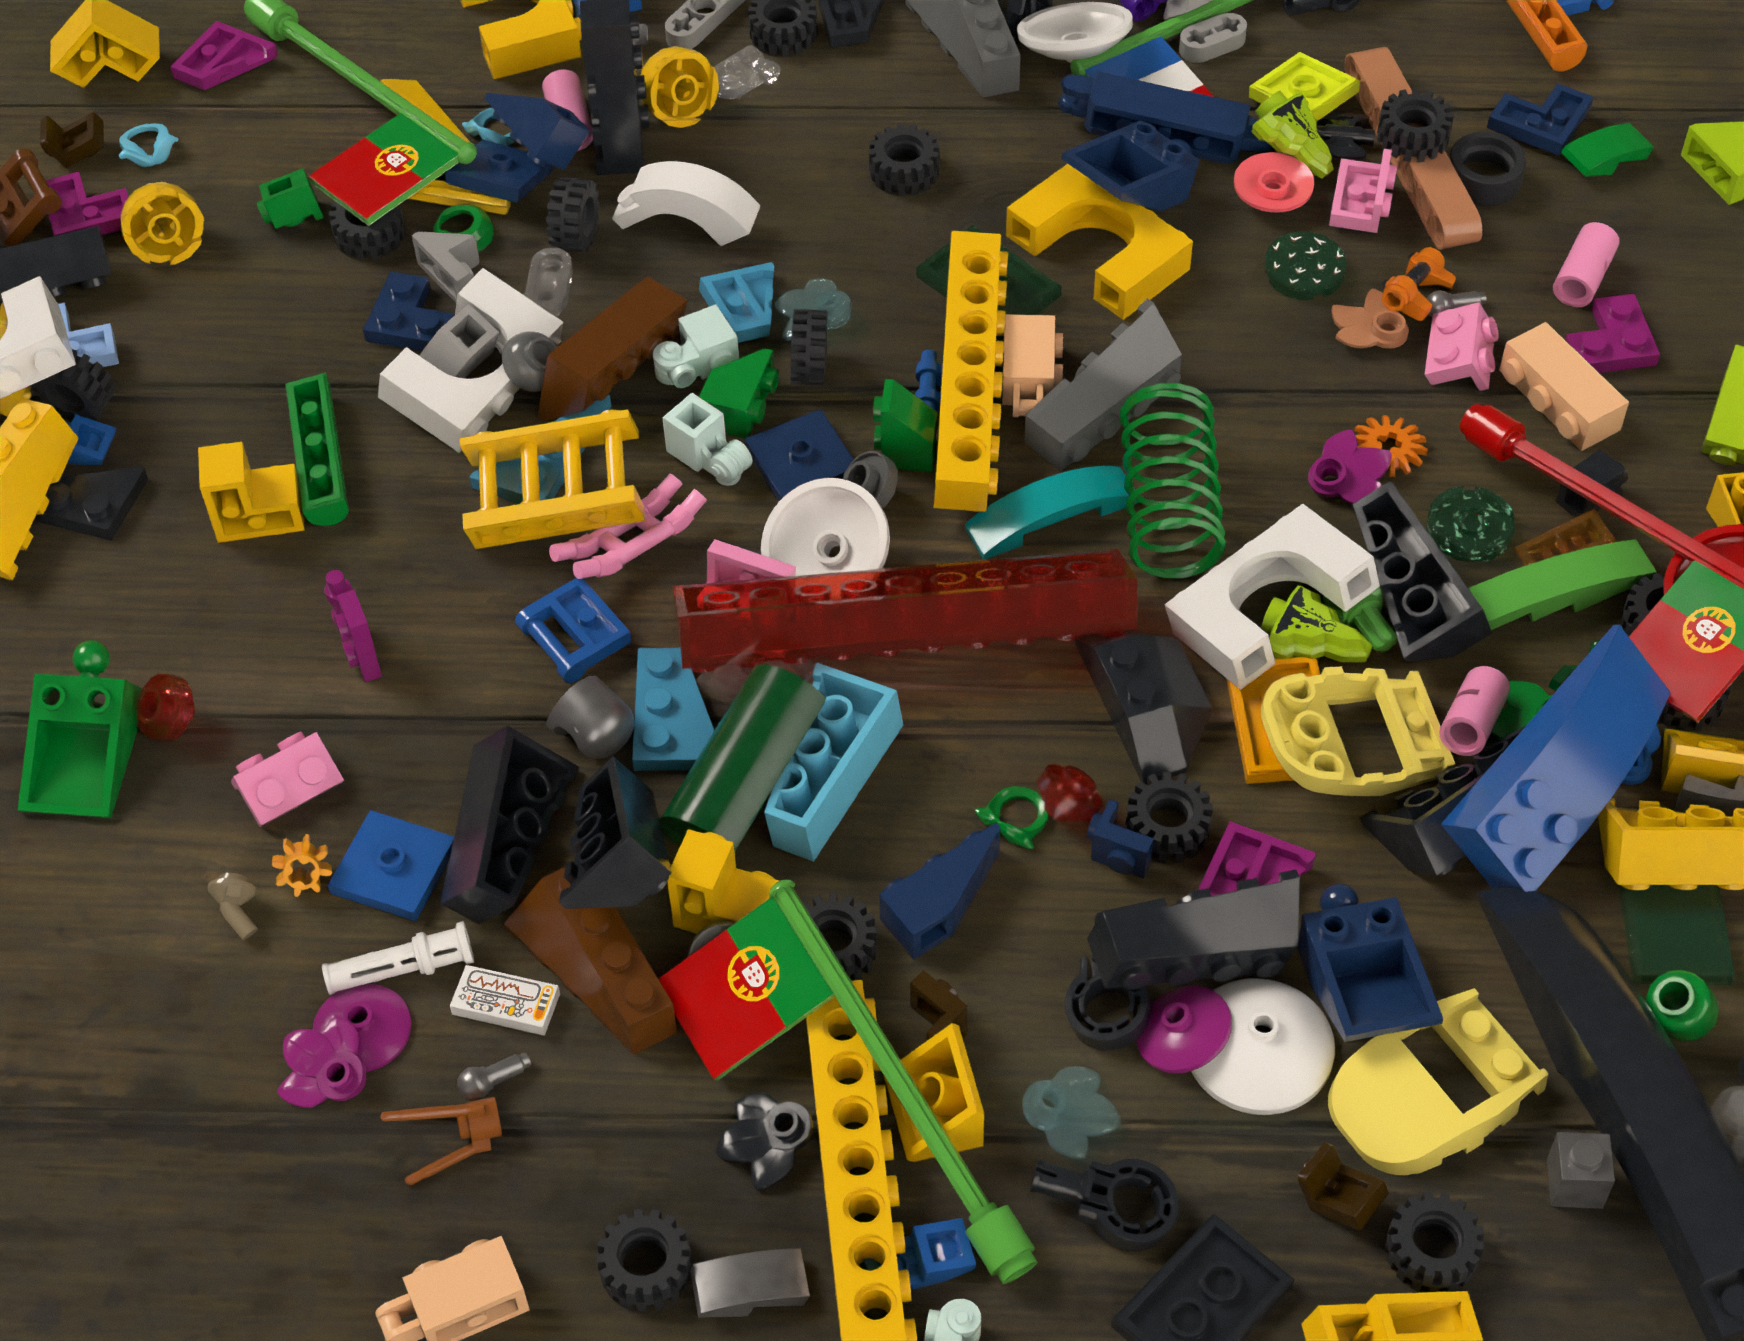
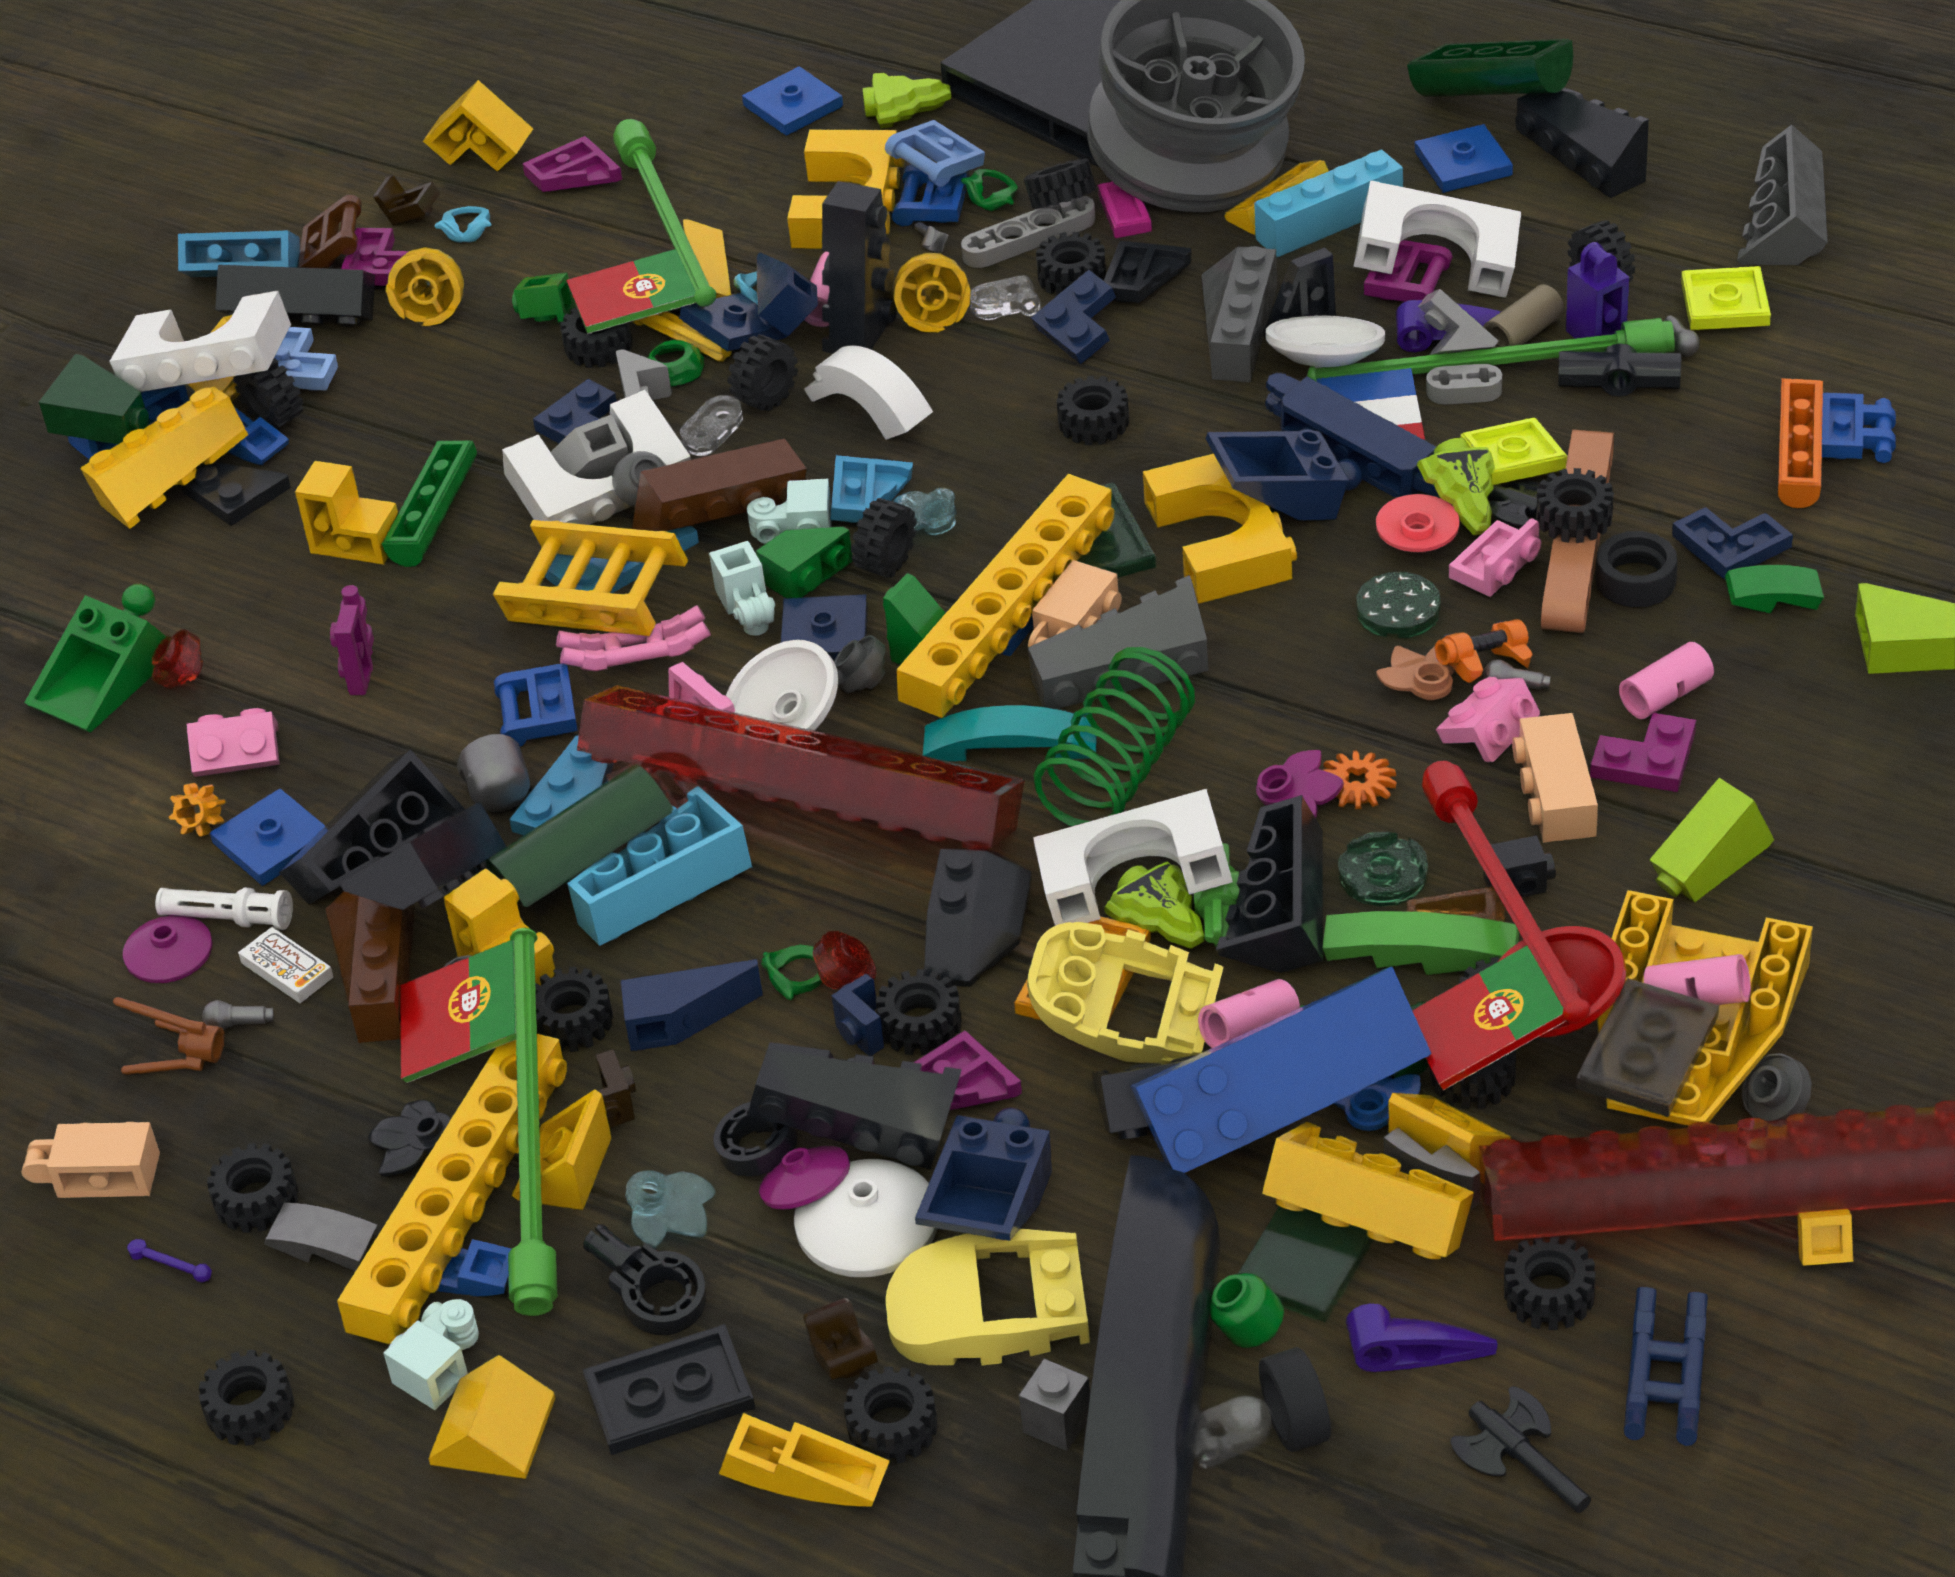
camera: 30 degrees right, 10 degrees down
dark tan plate [207,873,258,941] -> none
magenta plate [277,1015,366,1108] -> none
none -> dark blue plate [1031,270,1116,364]

